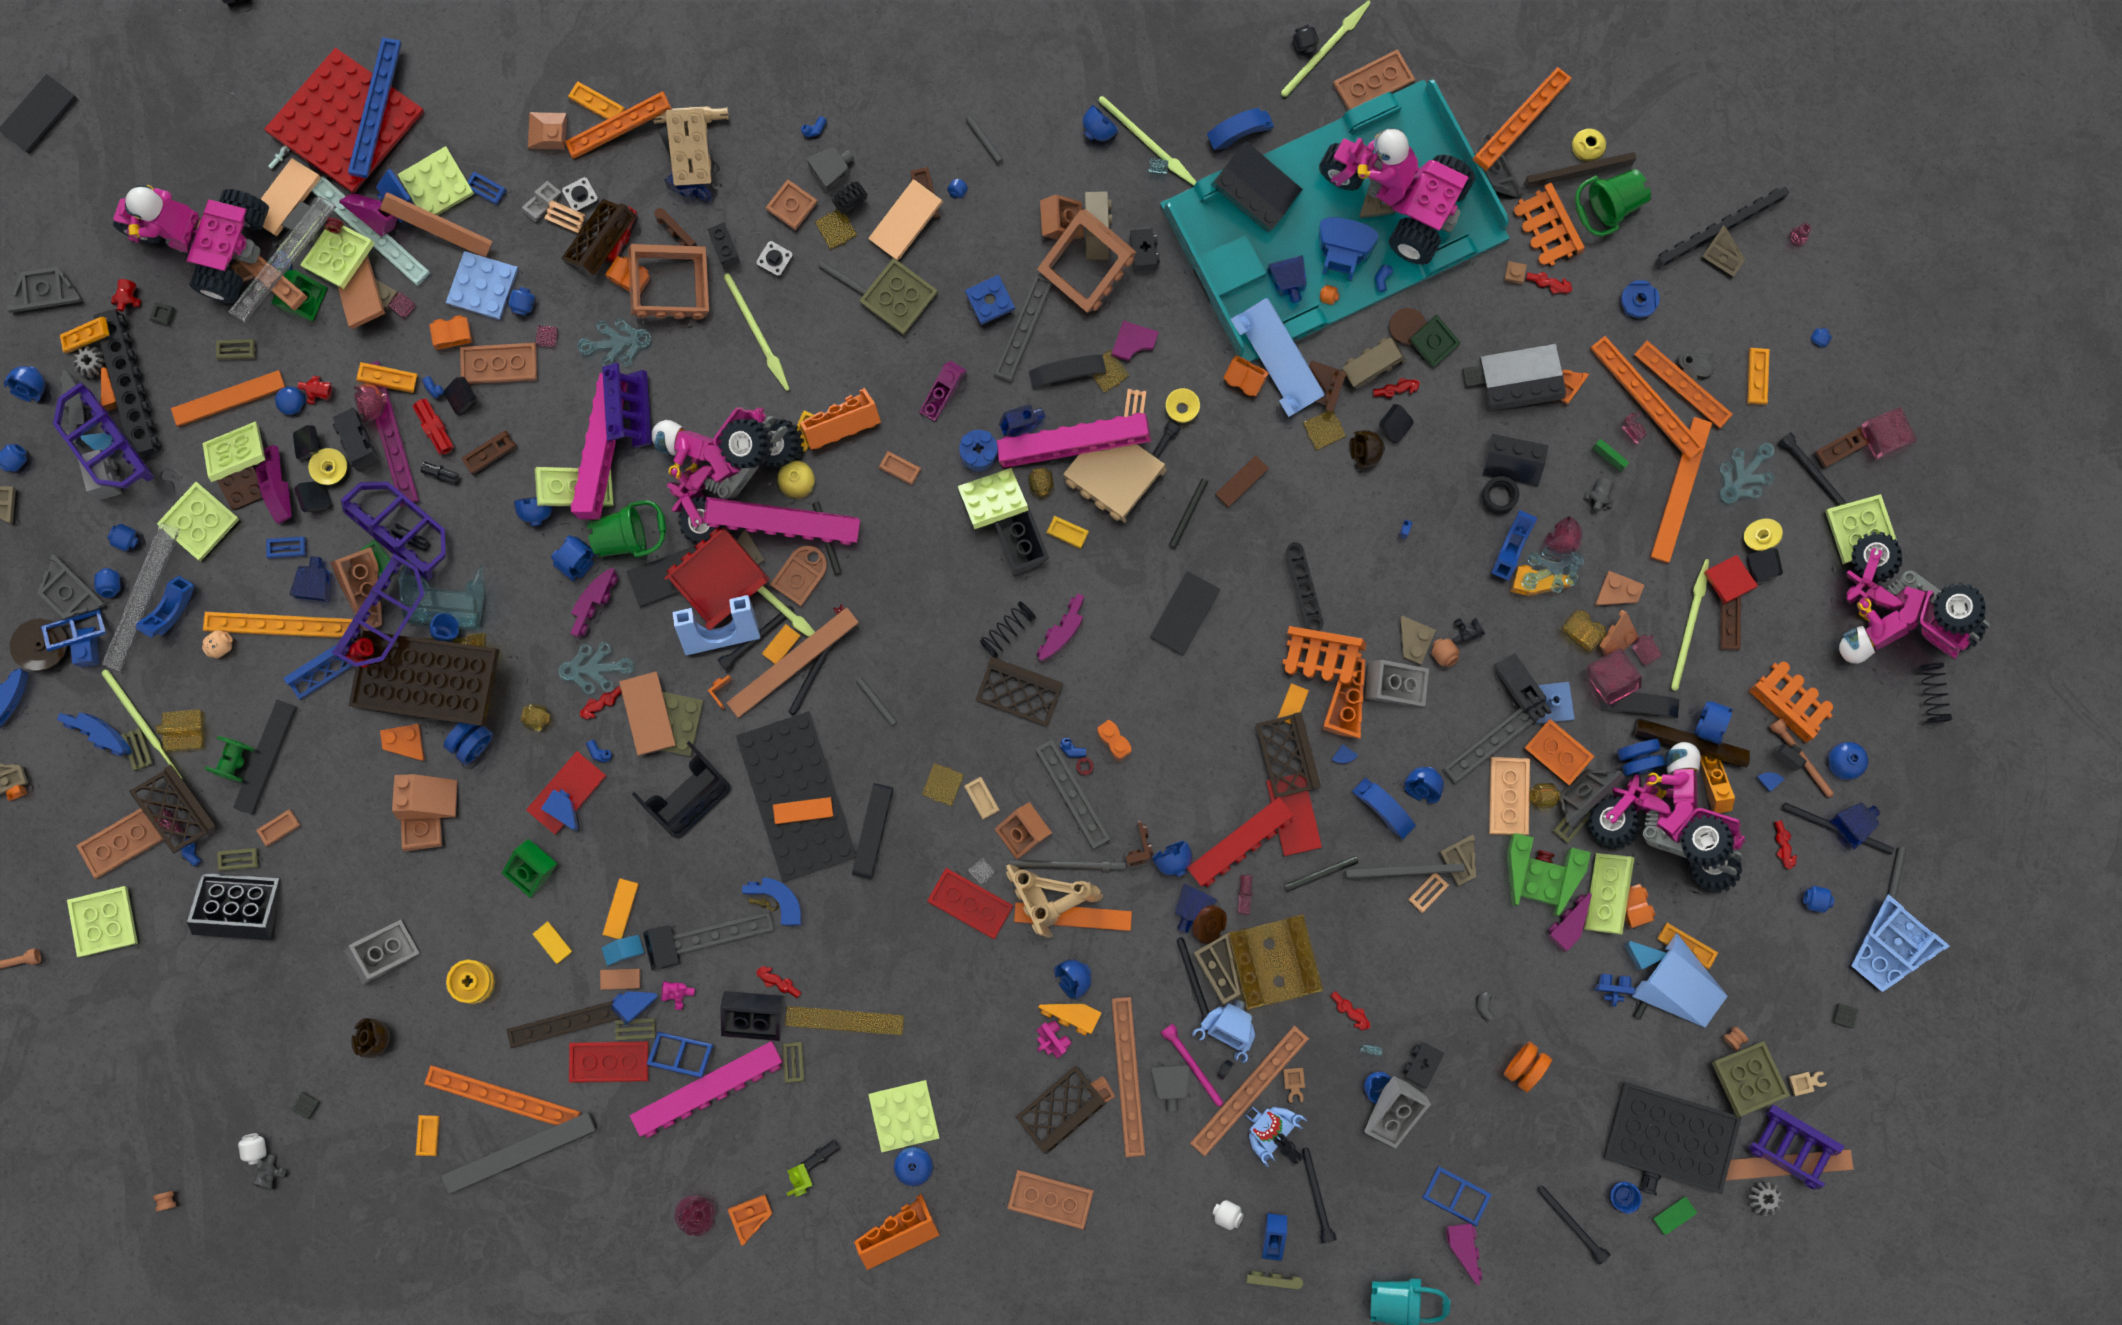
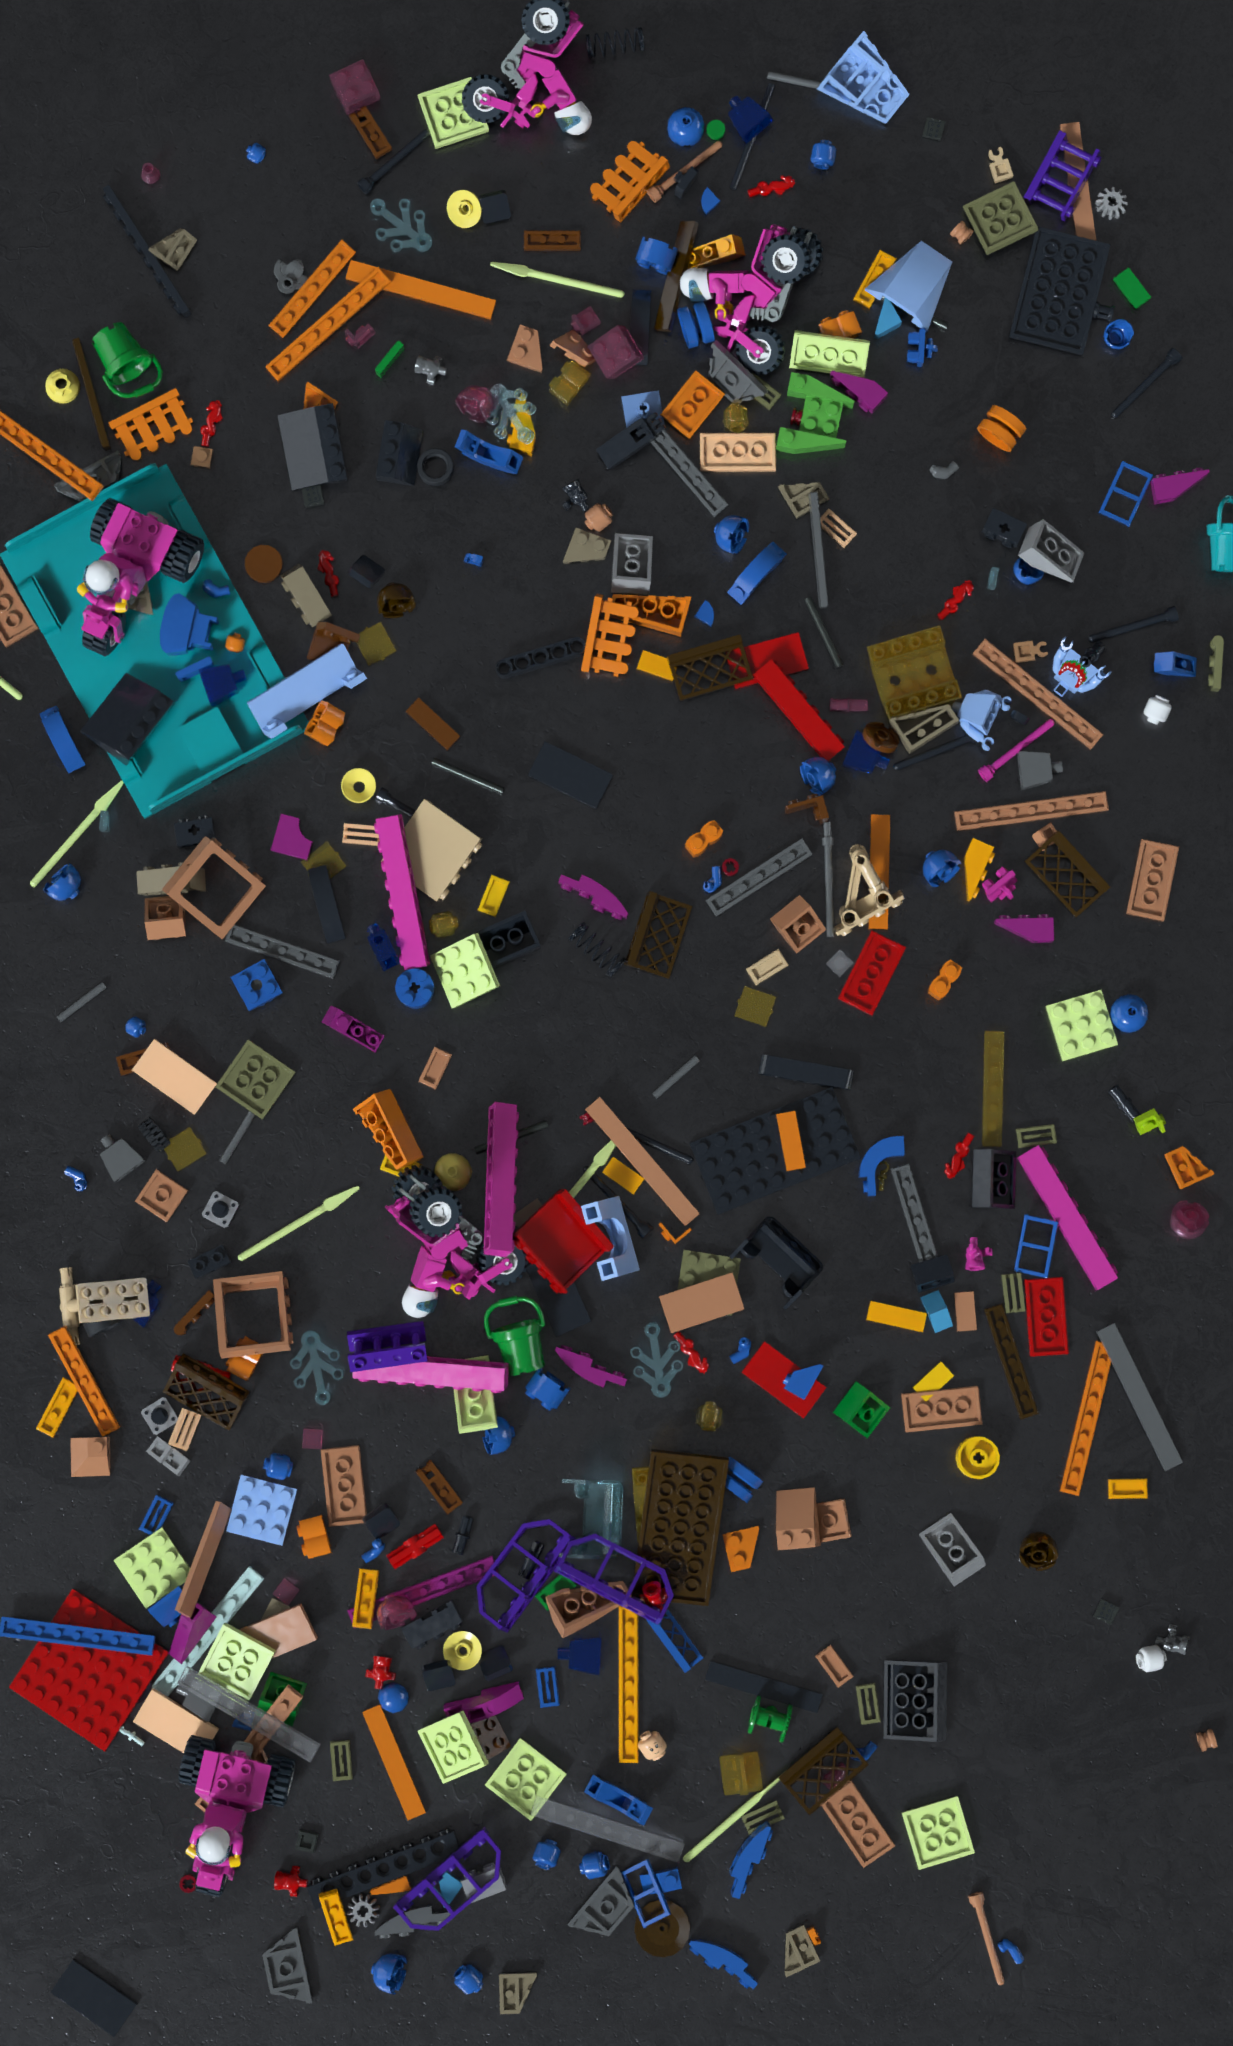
camera: 90 degrees left, 5 degrees up
dark red bush [325,217,344,234] -> none
blue hair [429,613,459,642] -> none
blue slope [611,991,658,1026] -> none
nougat tile [770,546,827,607] -> none
orange wedge [854,1194,940,1270] -> none
dark green tile [1408,314,1461,368] -> none
blue plate [1621,280,1660,318] -> none
red tile [1704,555,1758,604] -> none
light orange tile [1747,348,1770,405] -> none
none -> blue tile [175,656,215,682]
none -> green tile [706,120,725,140]
none -> nougat tile [901,1386,982,1432]
none -> orange brick [928,960,962,1001]
none -> magenta slope [994,914,1054,943]

